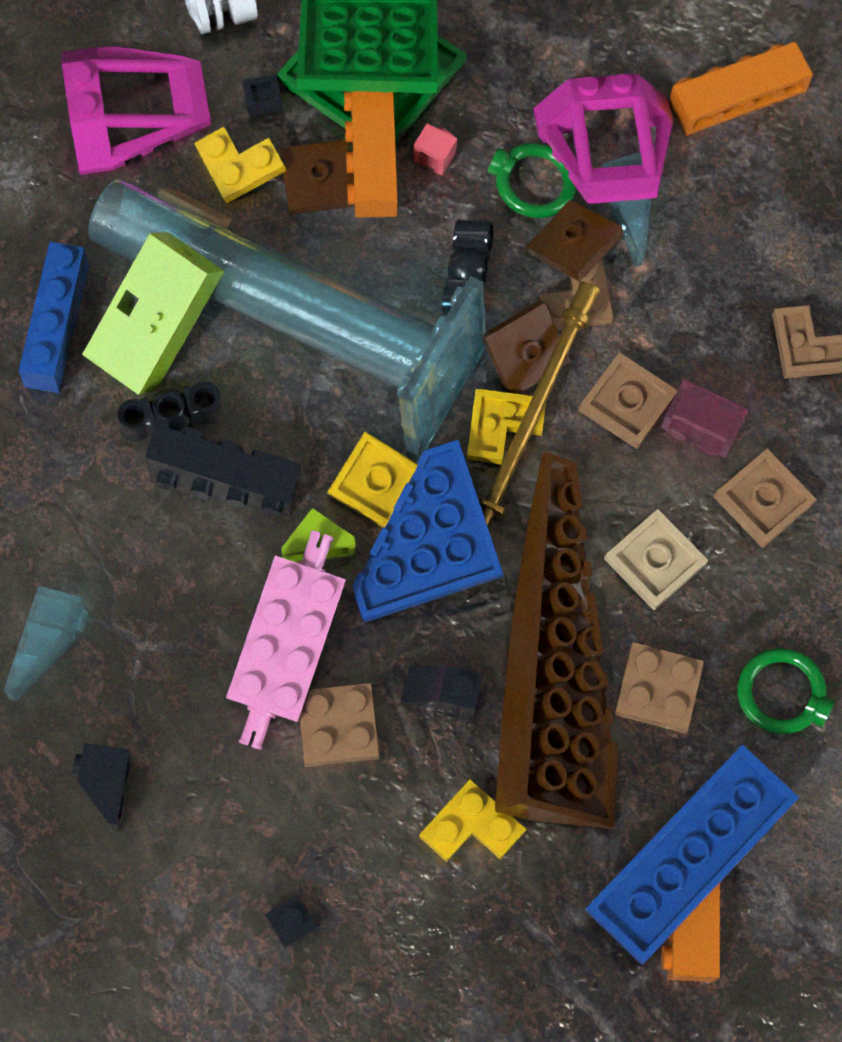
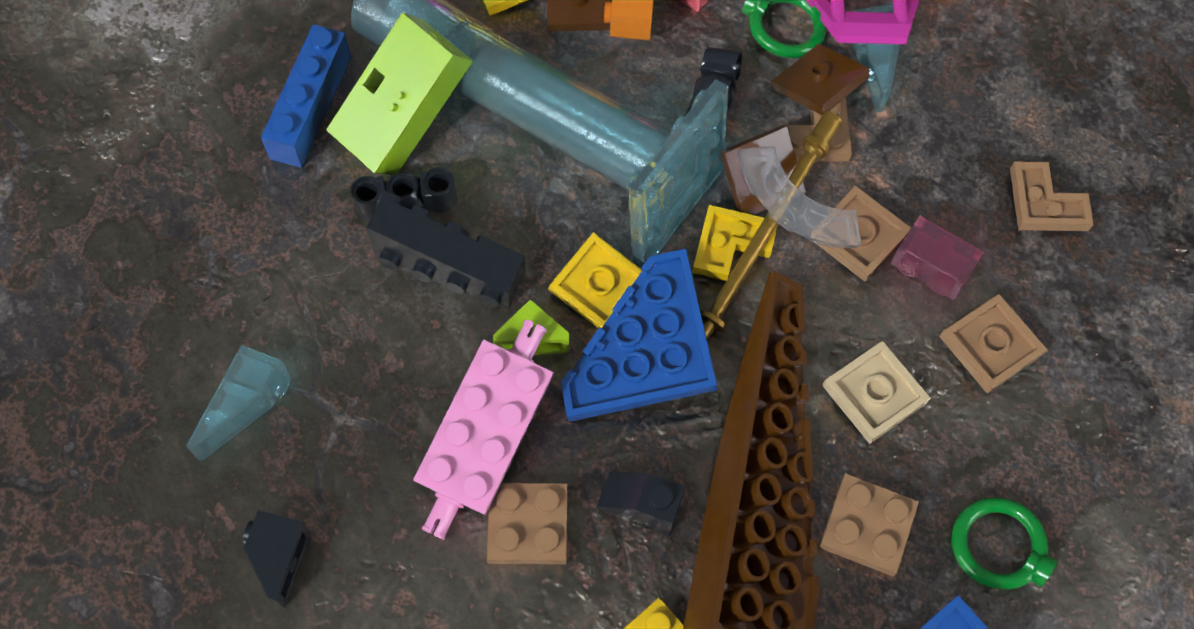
camera: 10 degrees right, 5 degrees down
none -> clear tile [737,146,862,248]

